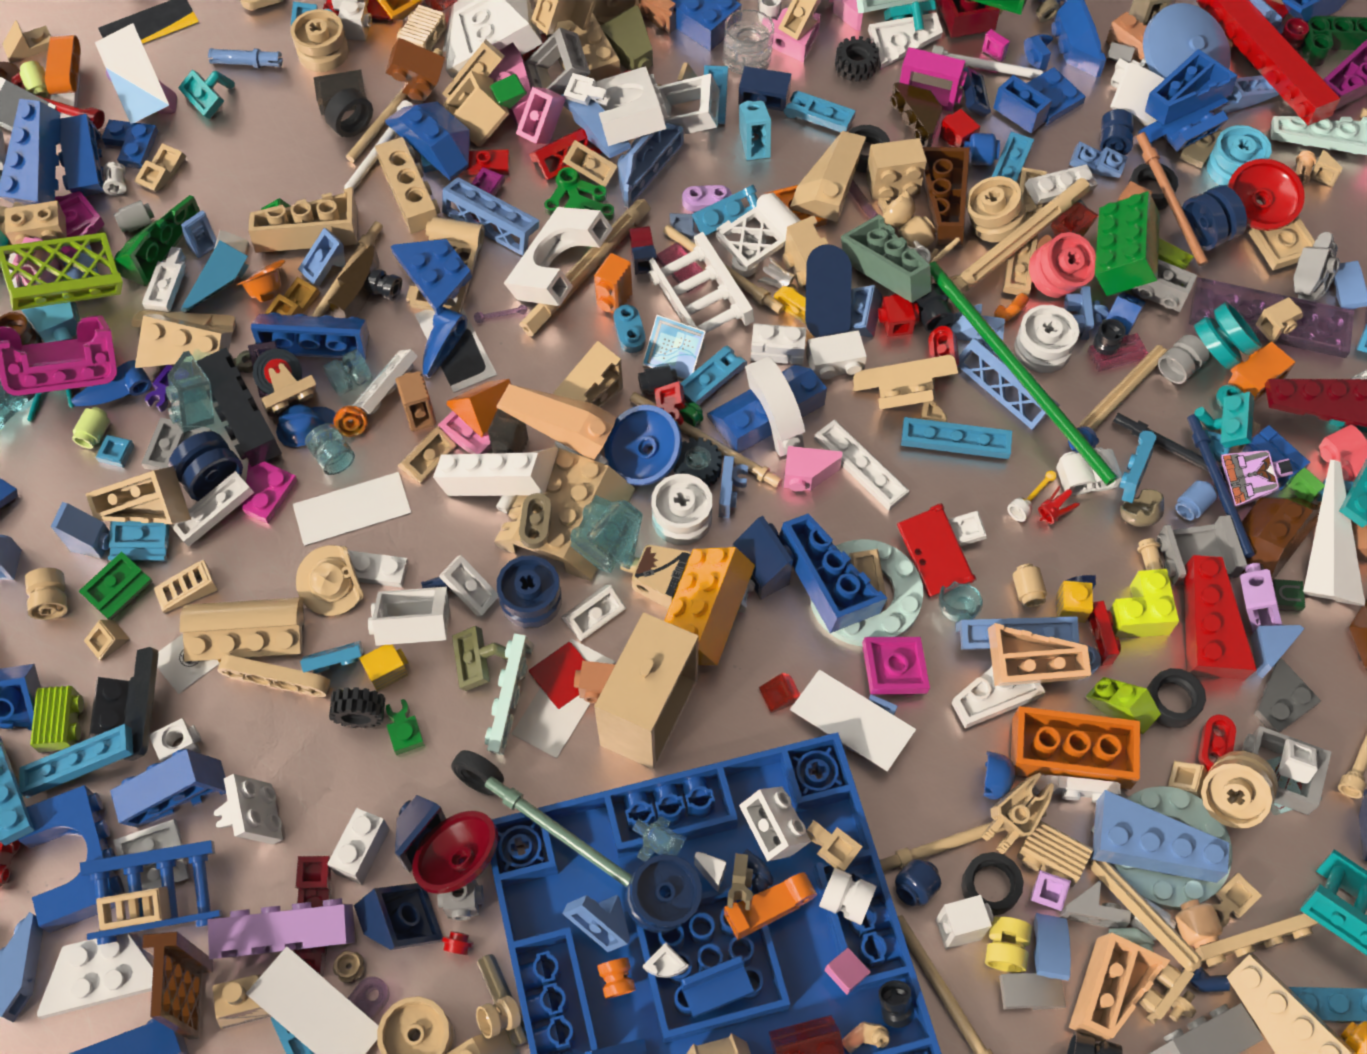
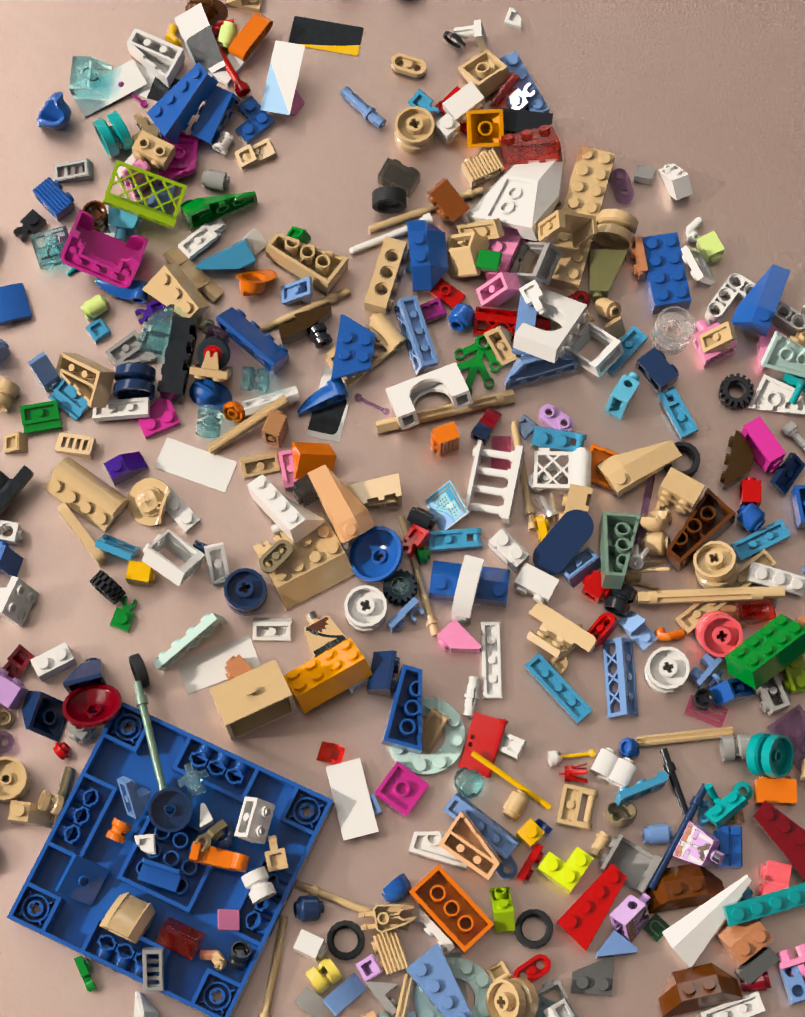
camera: 40 degrees right, 10 degrees up
white sticker [157,634,221,694] -> none
teal plate [178,69,235,119] -> none
medium blue slope [181,210,217,259] -> none
pearl gold slope [264,276,321,315] -> none
olive plate [452,626,508,691] -> none
red sticker [529,642,585,709] -> none
clear light blue piece [570,495,643,573] -> none
dark azure plate [613,305,646,353] -> none
green piece [929,261,1118,486] -> none
bright green plate [1288,467,1325,503] -> none
none -> dark purple slope [103,451,149,486]
none -> tan axle [207,395,290,455]
none -> blue head [448,304,475,331]
none -> white pin [462,676,481,718]
none -> yellow axle [471,751,552,810]
none -> tan plate [556,783,599,831]
none -> tan brick [594,297,621,320]

